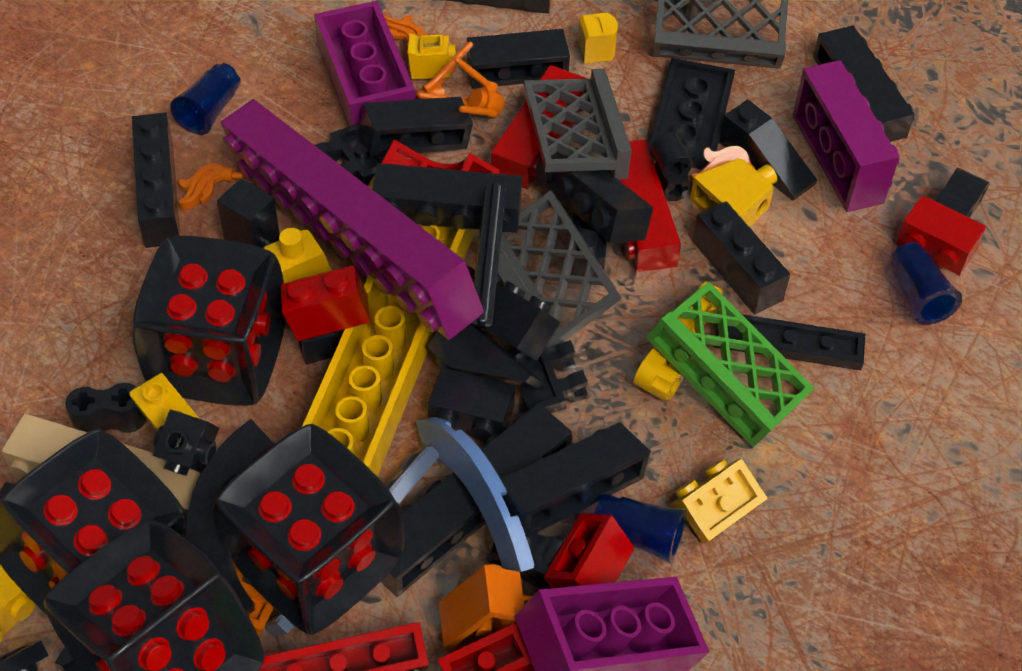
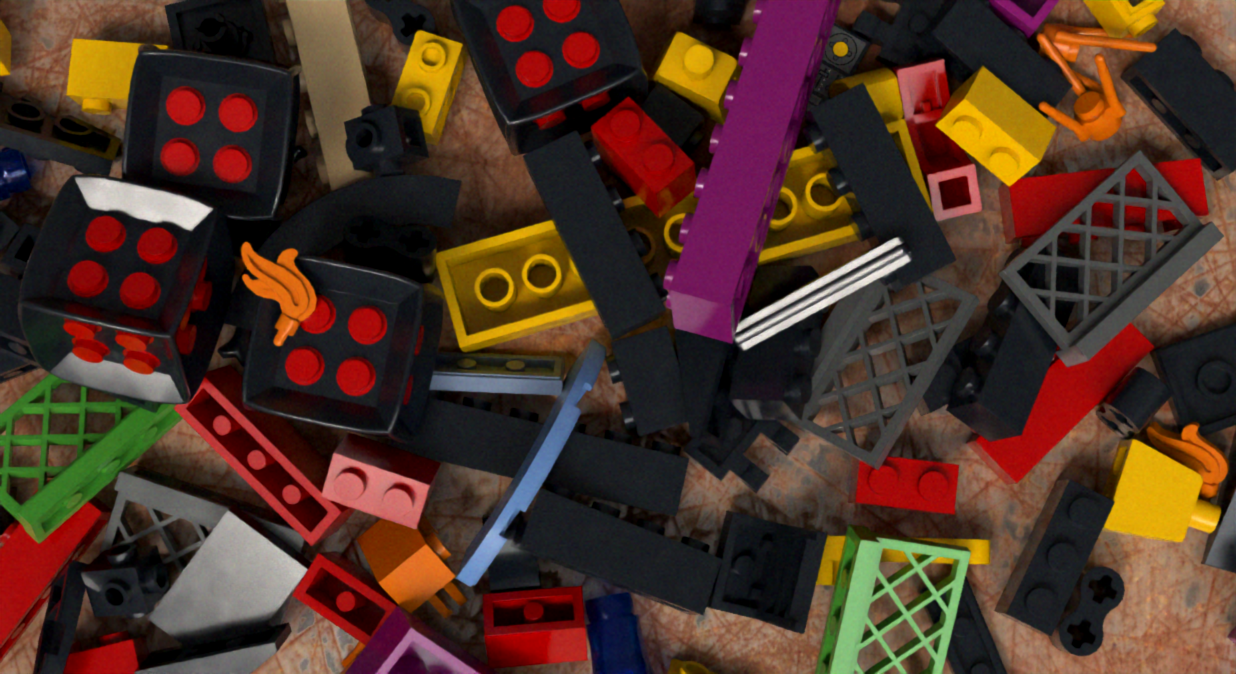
camera: 60 degrees right, 30 degrees up
none -> orange piece [241,241,317,346]
none -> brick [321,432,441,529]
none -> black brick [523,130,668,341]
none -> black plate [706,510,827,634]
none -> red brick [848,456,959,515]
none -> yellow brick [935,66,1057,187]
none -> black axle [1048,565,1125,657]

